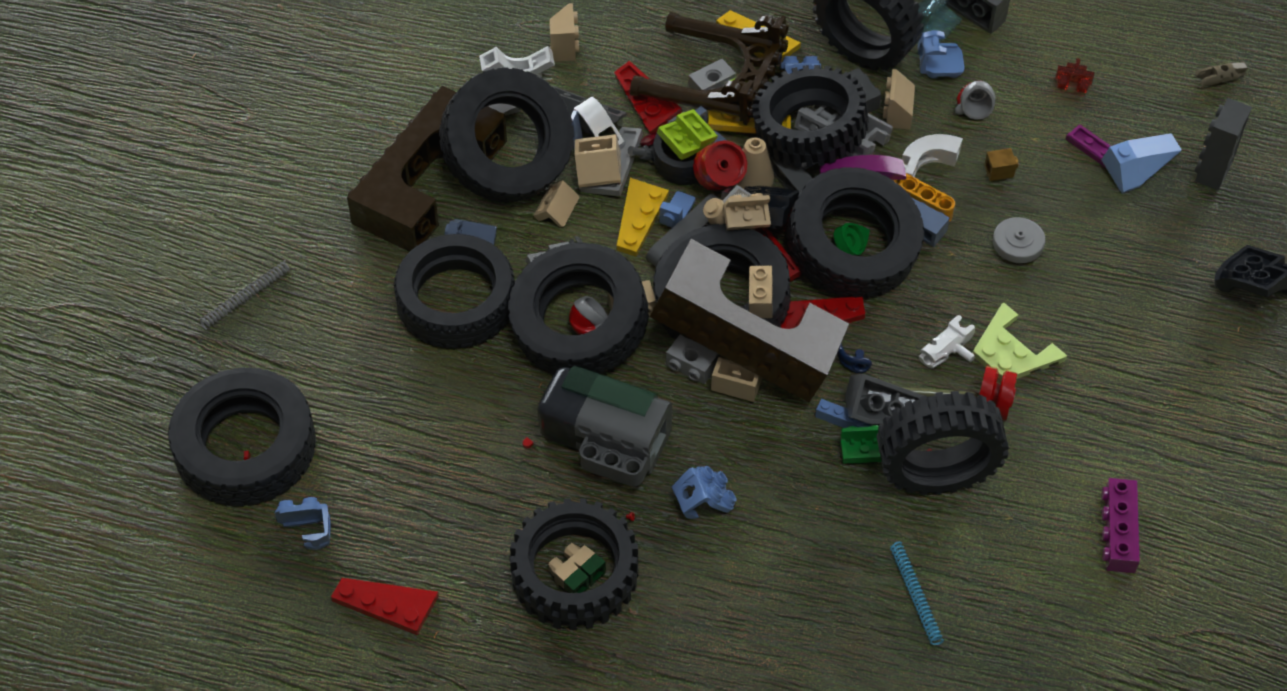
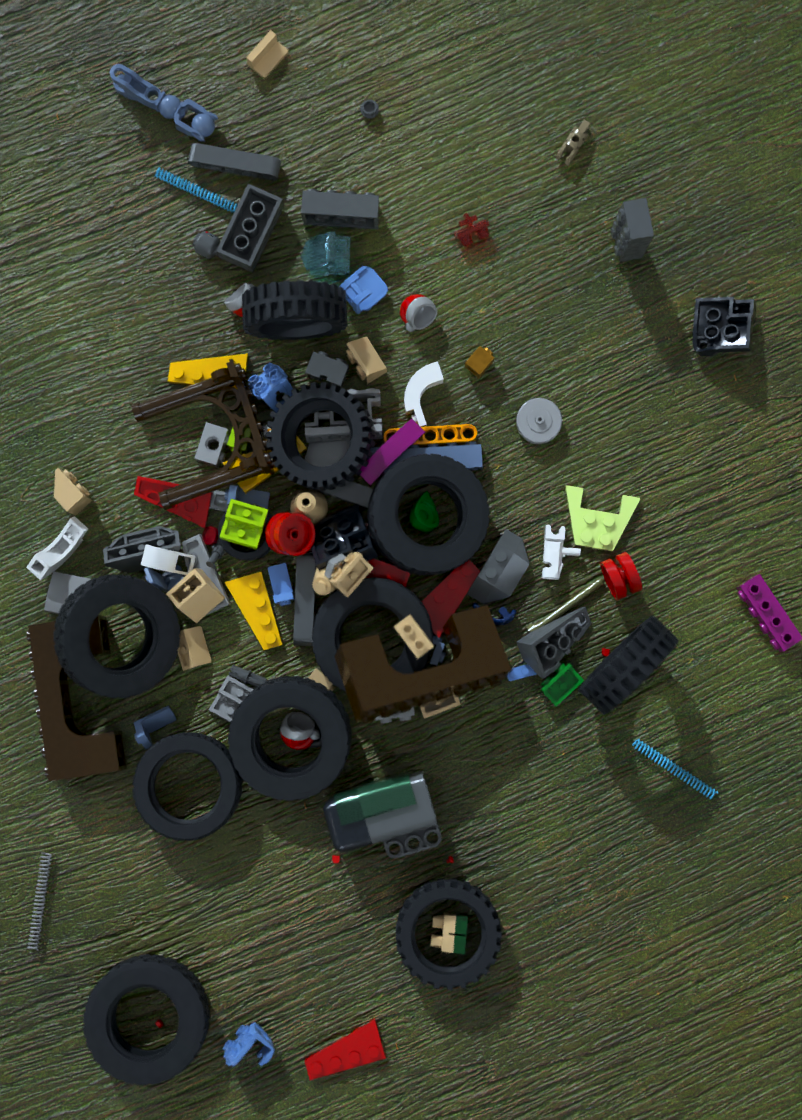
camera: 35 degrees left, 30 degrees up
medium blue piece [672,466,737,519] -> none
magenta tile [1065,124,1110,169] -> none
light blue wedge [1101,133,1181,193] -> none
none -> dark grey wedge [467,529,530,604]

